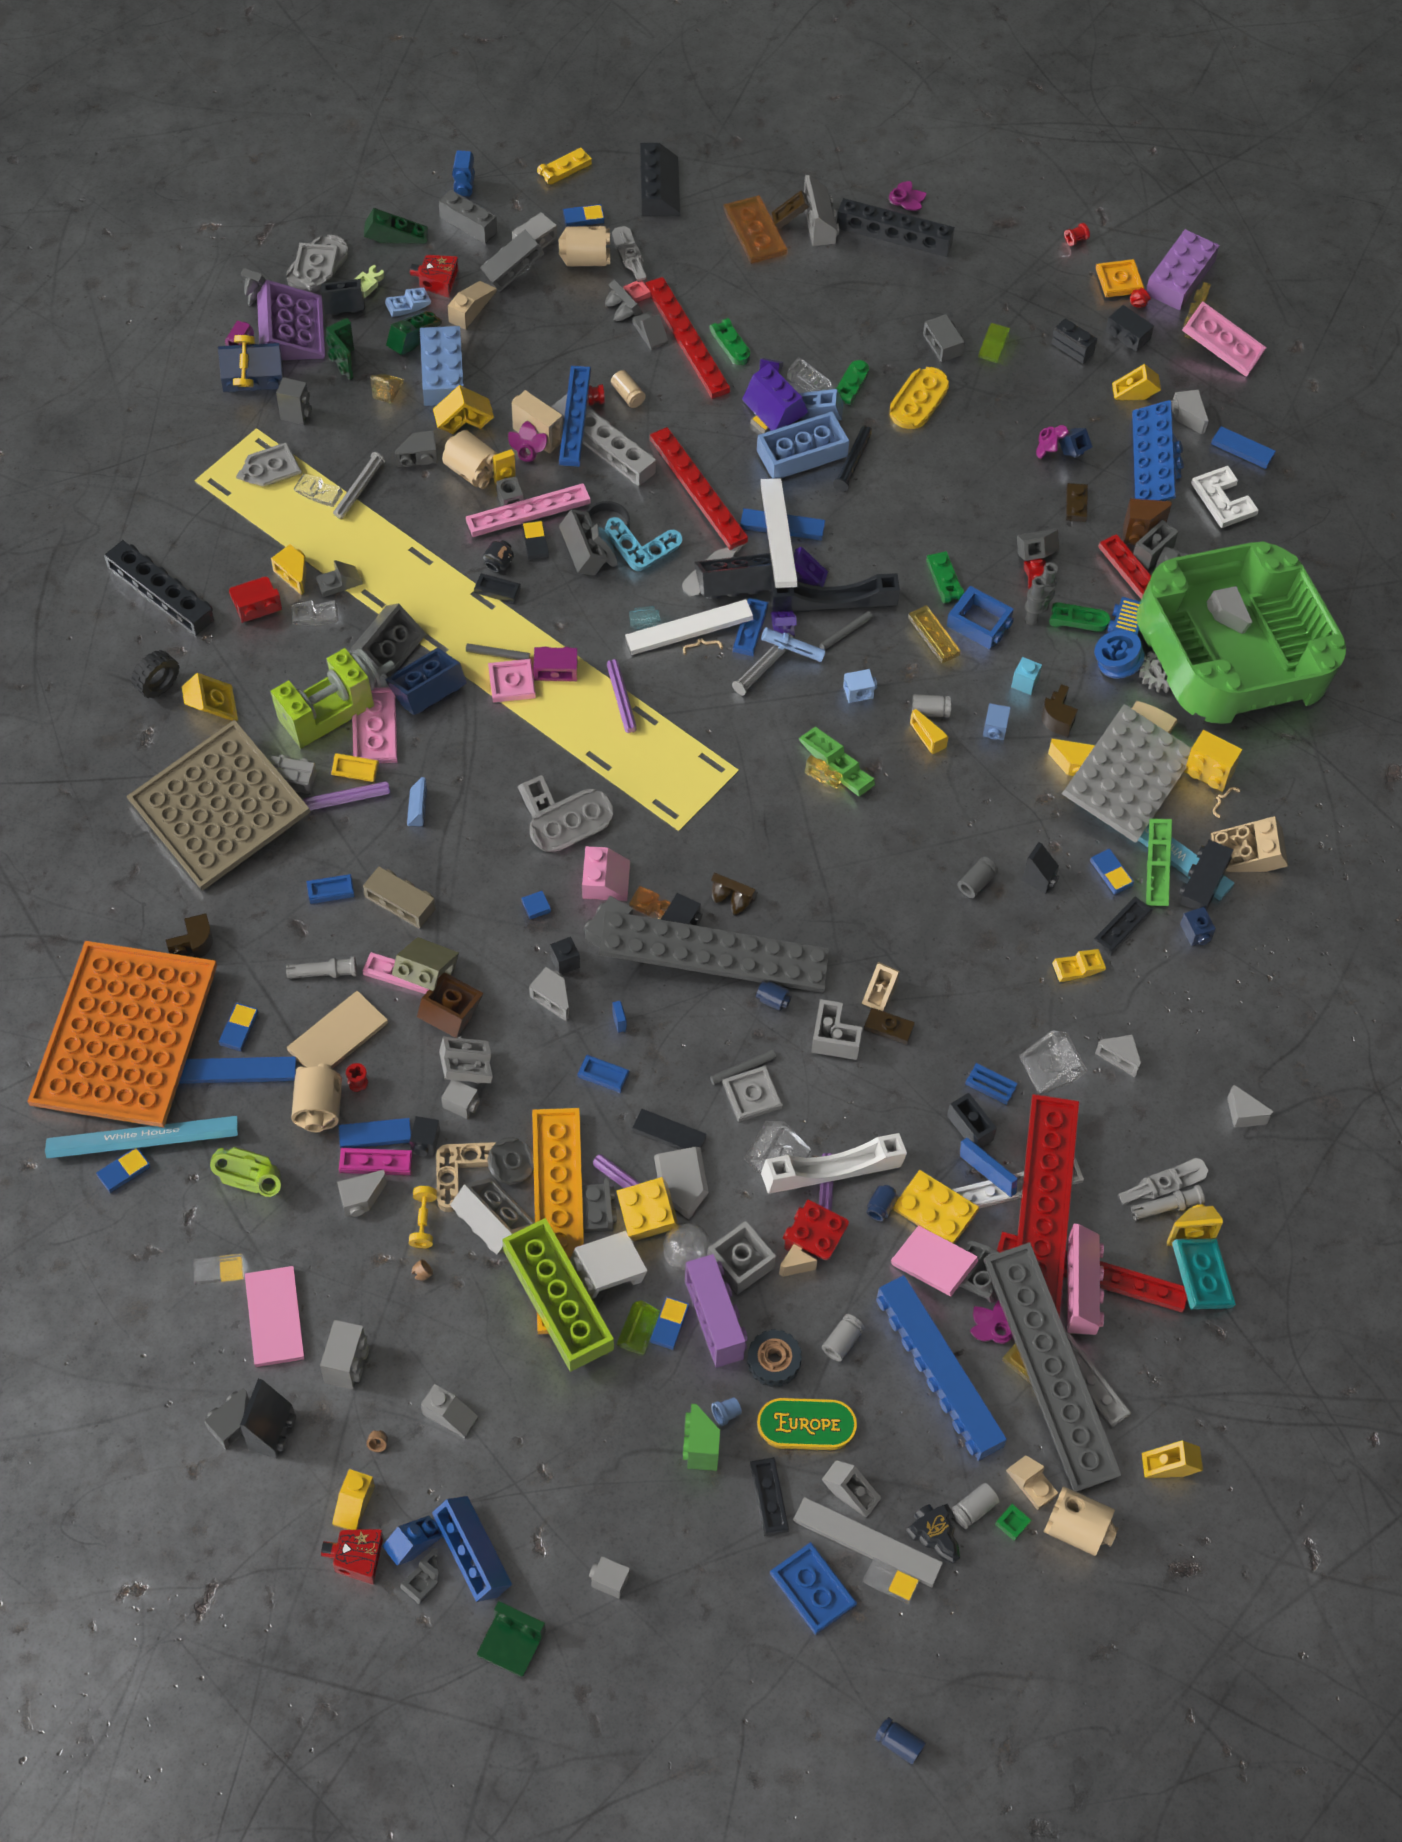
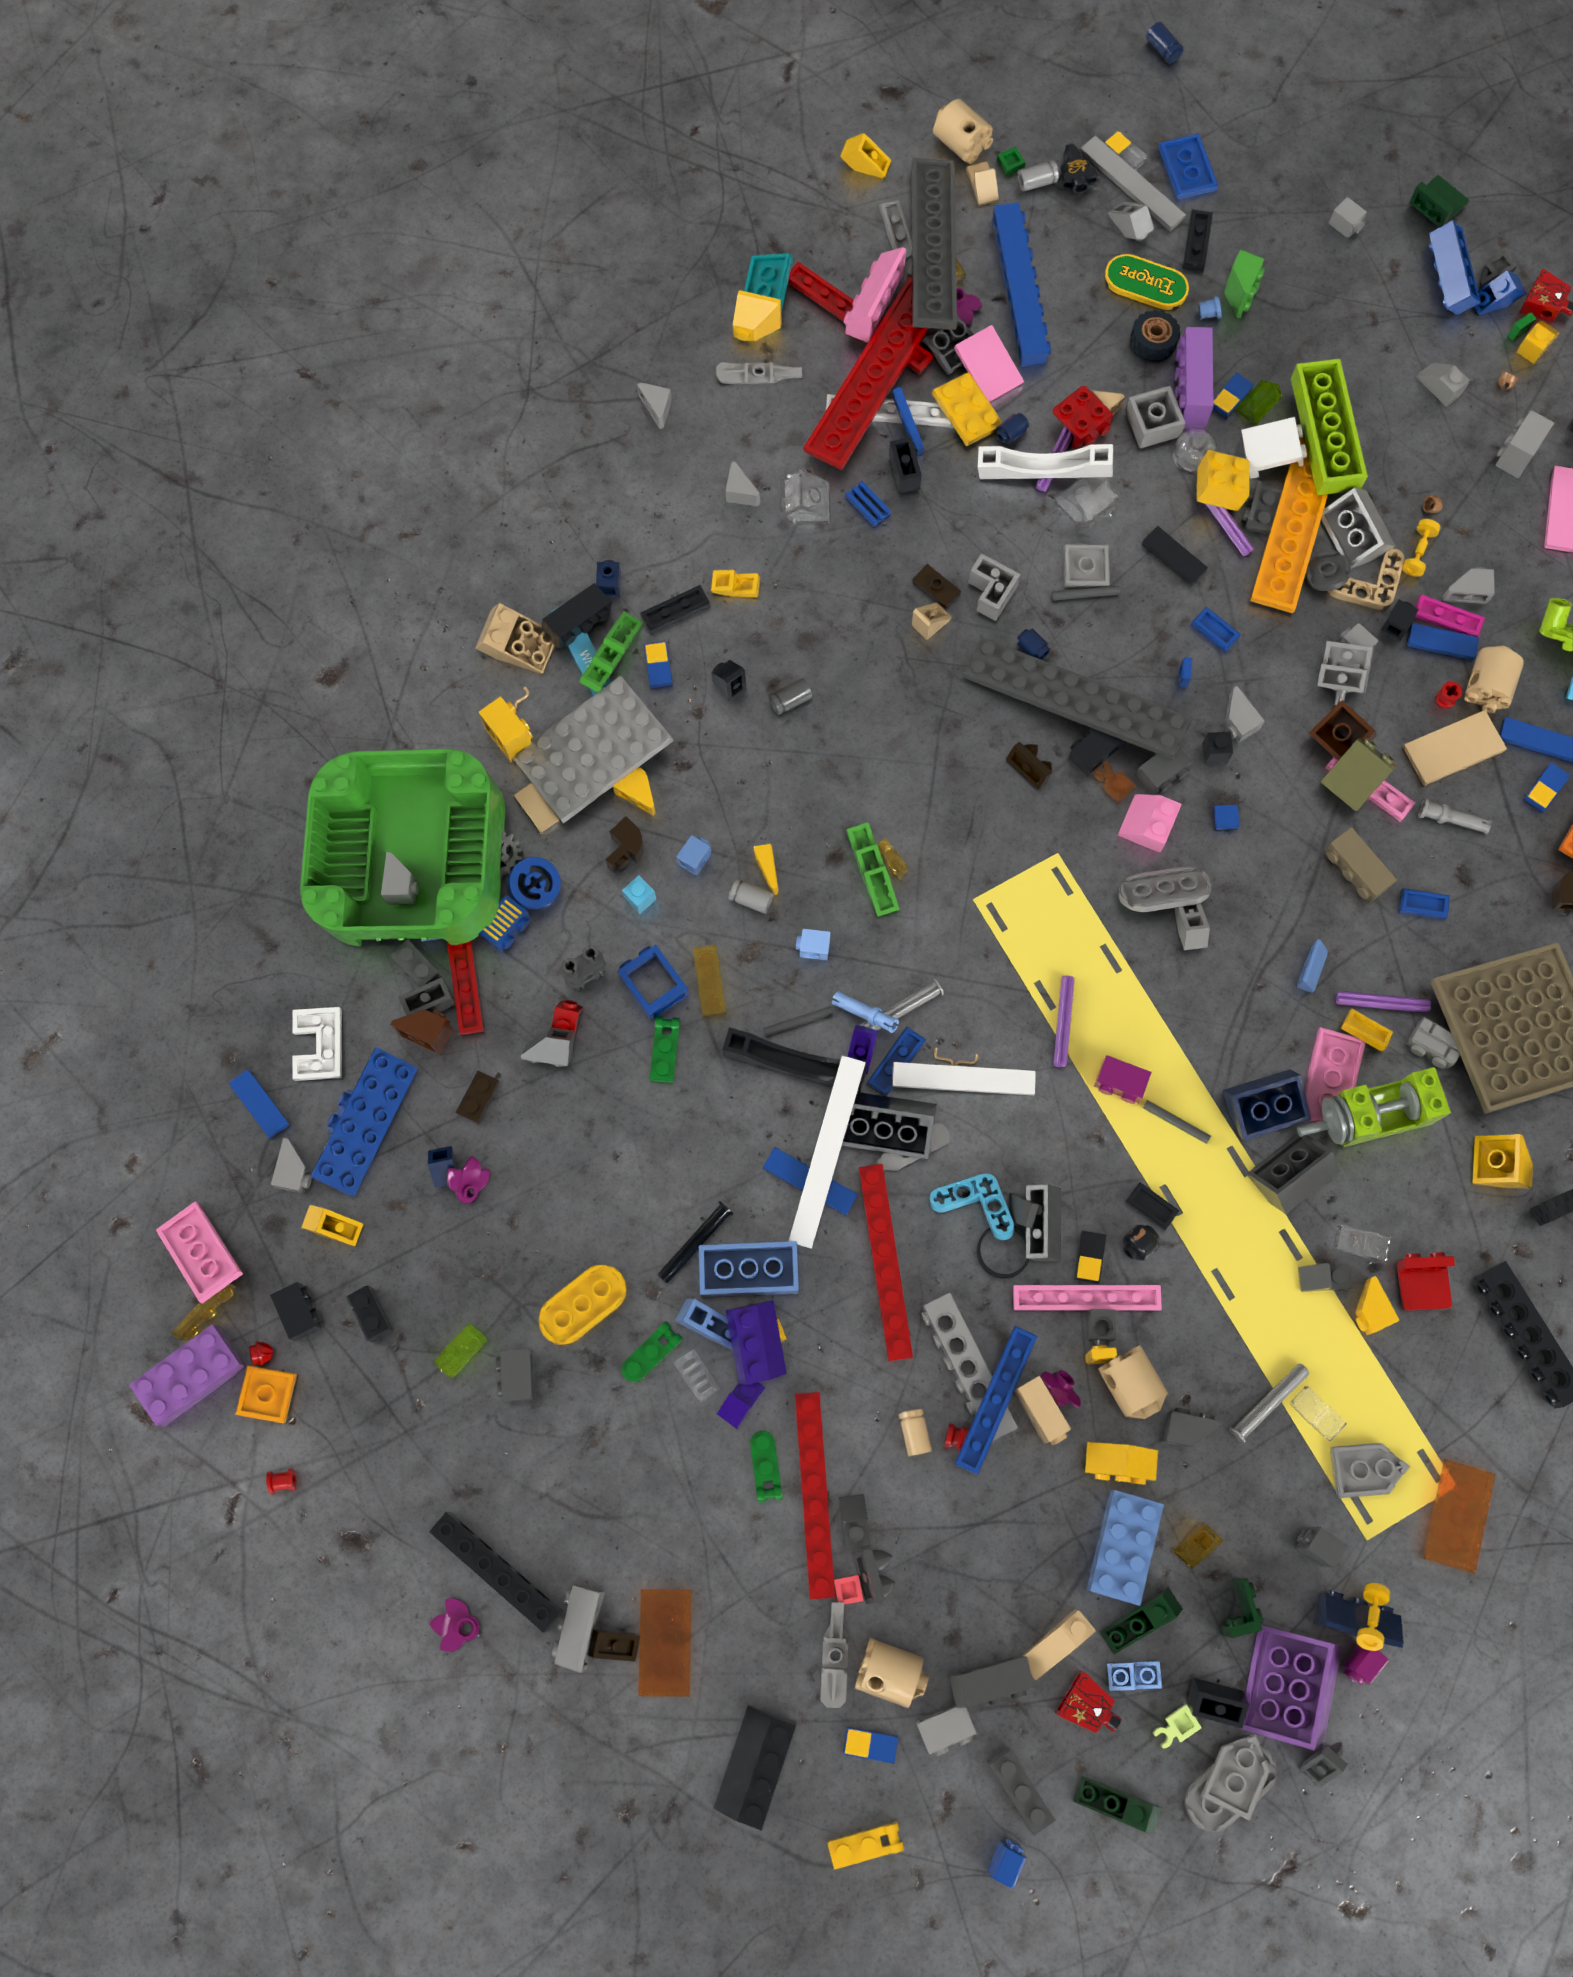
camera: 155 degrees left, 15 degrees up
bright pink tile [488,659,536,703] -> none
clear light blue brick [629,606,660,629] -> none
light grey tile [654,1147,709,1220] -> none
dark purple slope [793,547,828,587] -> none
light grey piece [822,1314,865,1362] -> none
green plate [1049,602,1110,631] -> none
light grey pin [1131,1185,1205,1221] -> none
none -> clear orange tile [1423,1460,1496,1574]
none -> green tile [1507,312,1536,341]

